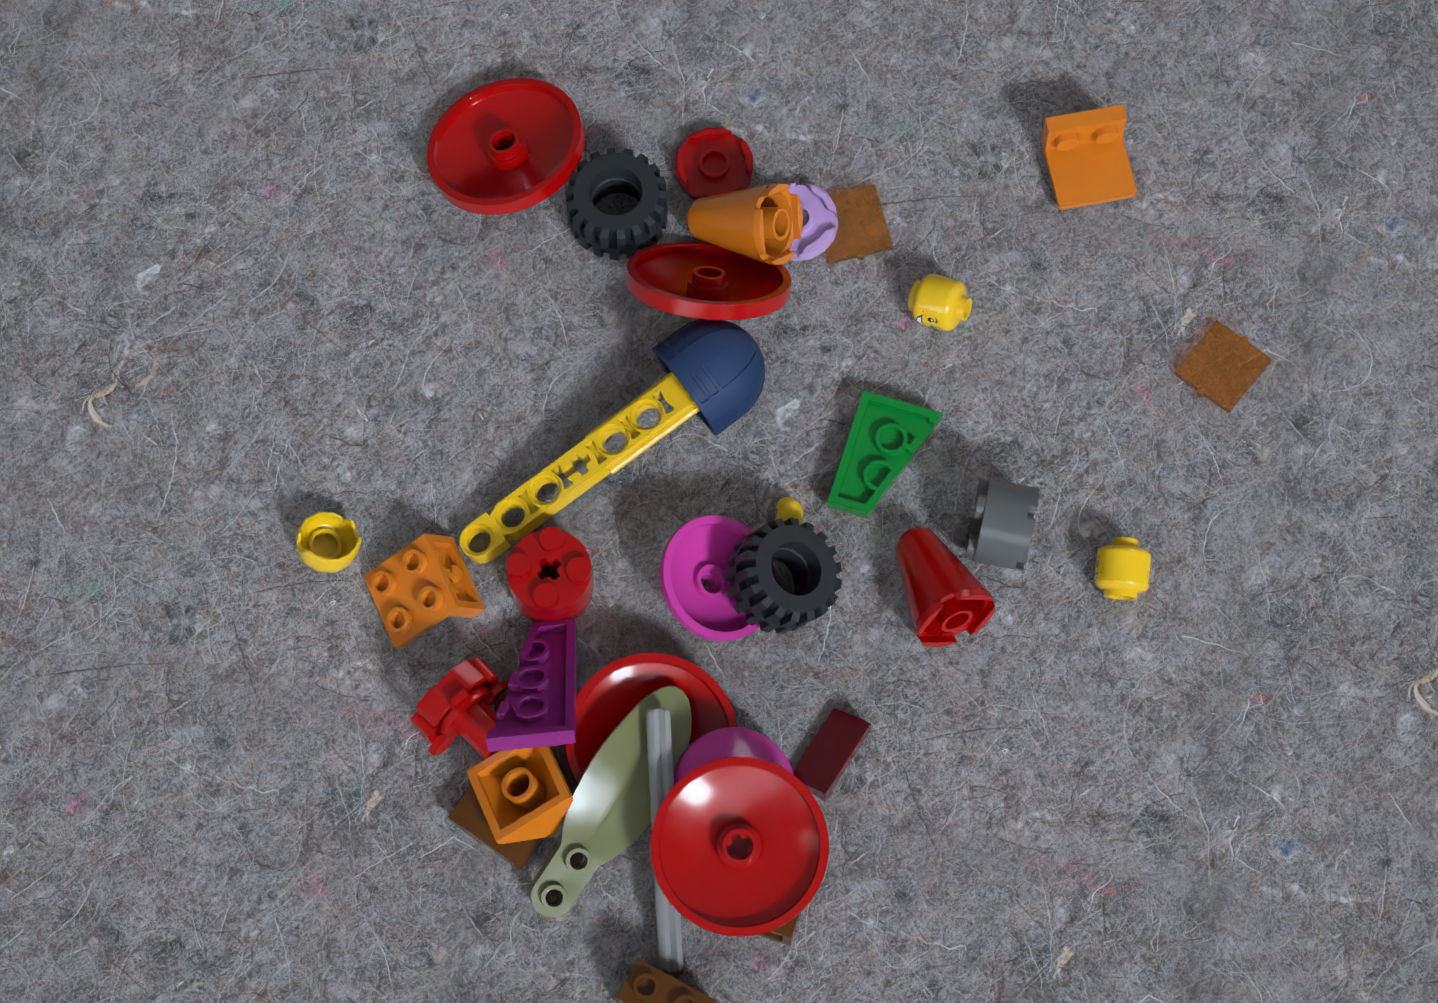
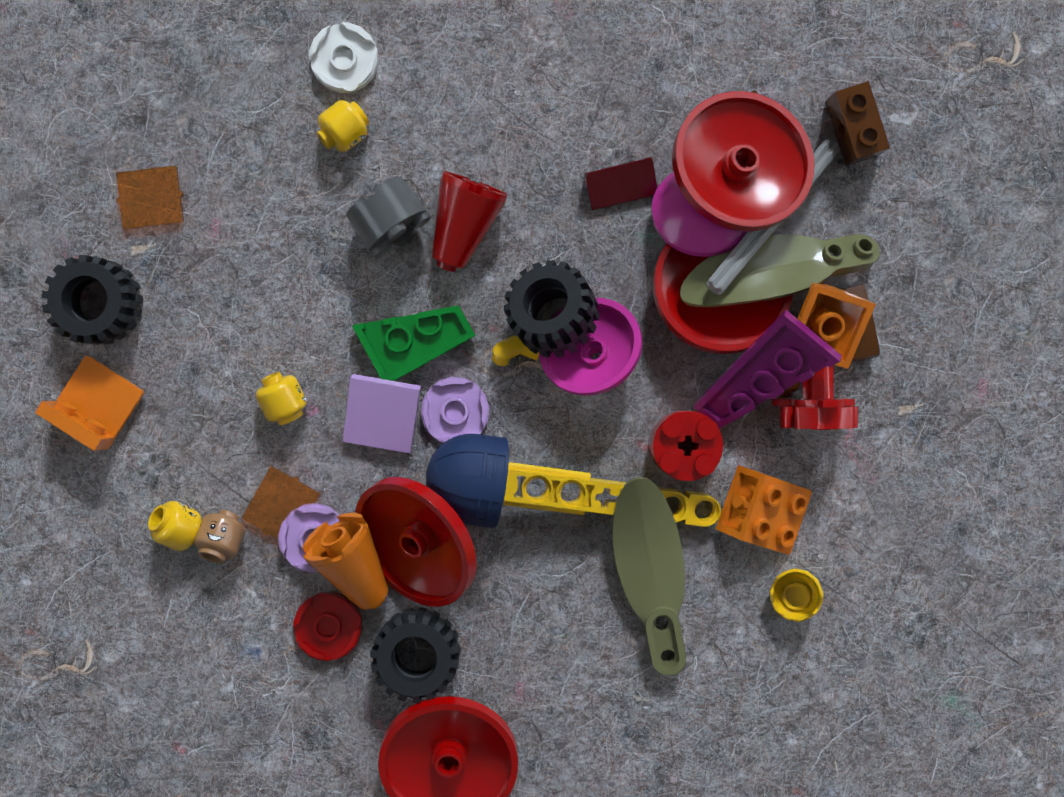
camera: 140 degrees left, 20 degrees up
none -> black tyre [41,255,143,345]
none -> yellow head [148,501,202,552]
none -> medium nougat head [194,510,246,564]
none -> white tile [309,22,379,93]
none -> lavender tile [343,374,421,453]
none -> lavender tile [421,377,490,443]
none -> olive plant [612,477,686,676]

